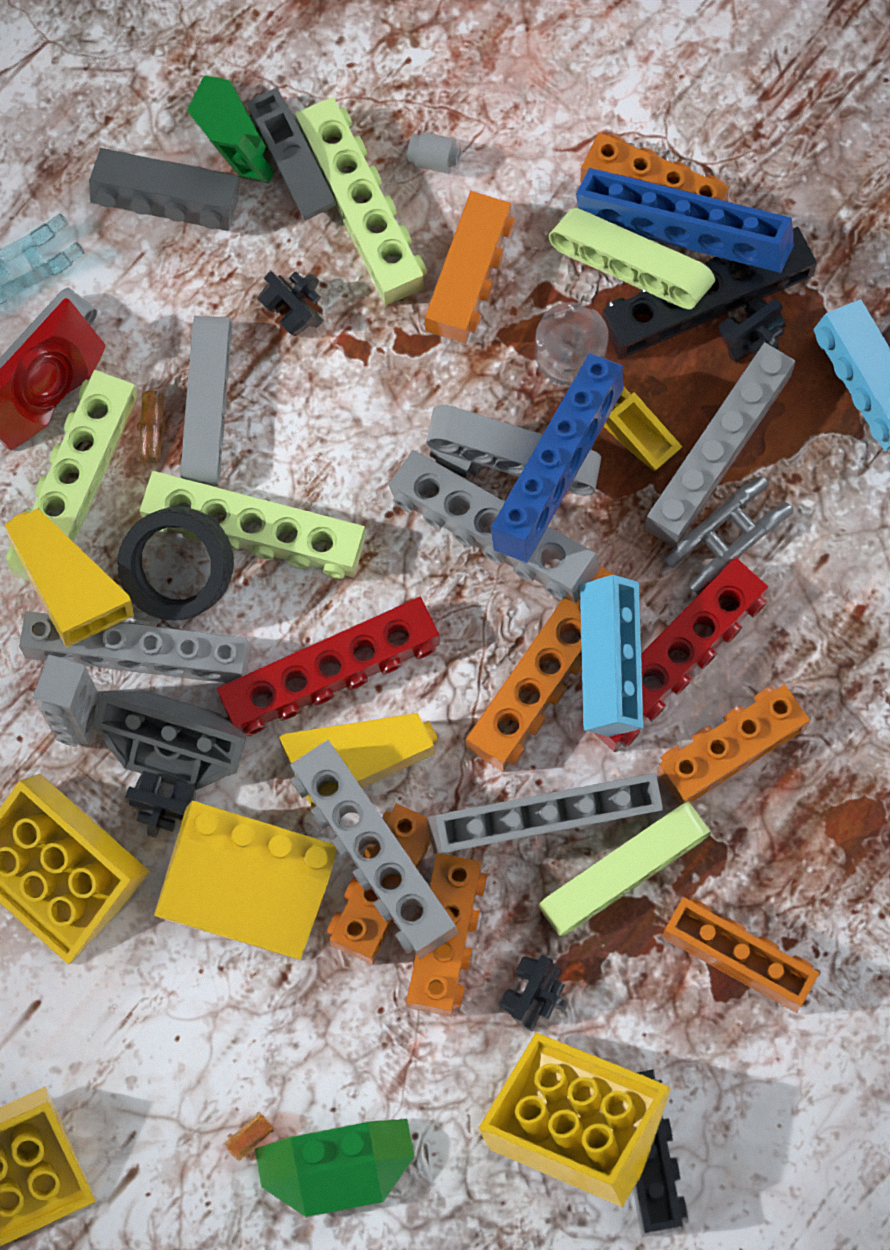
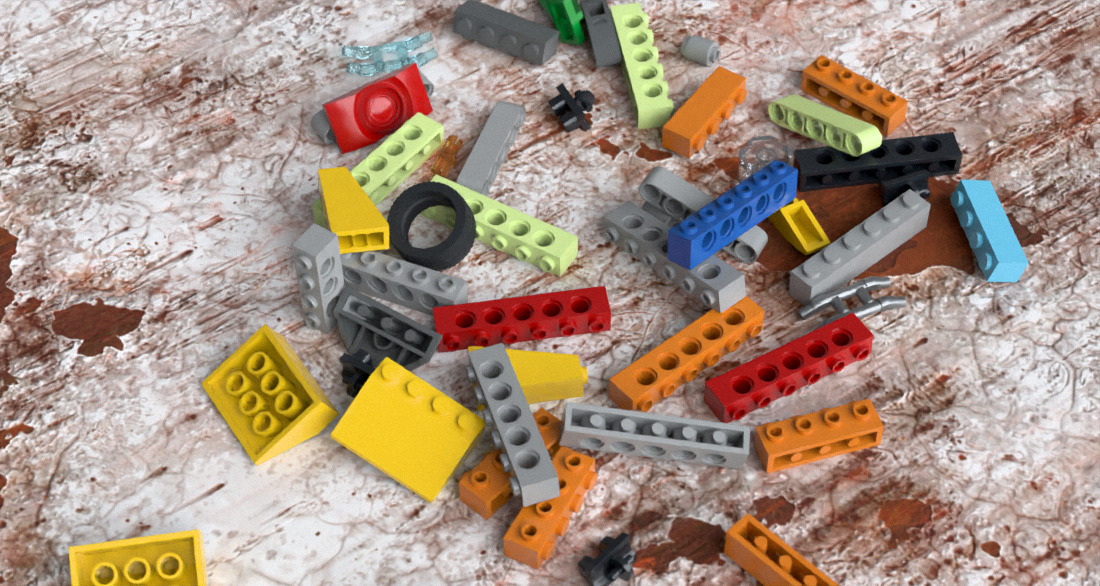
camera: 15 degrees right, 25 degrees down
yellowish green beam [538,801,712,938] -> none
blue brick [576,168,794,273] -> none
medium azure brick [580,575,643,737] -> none

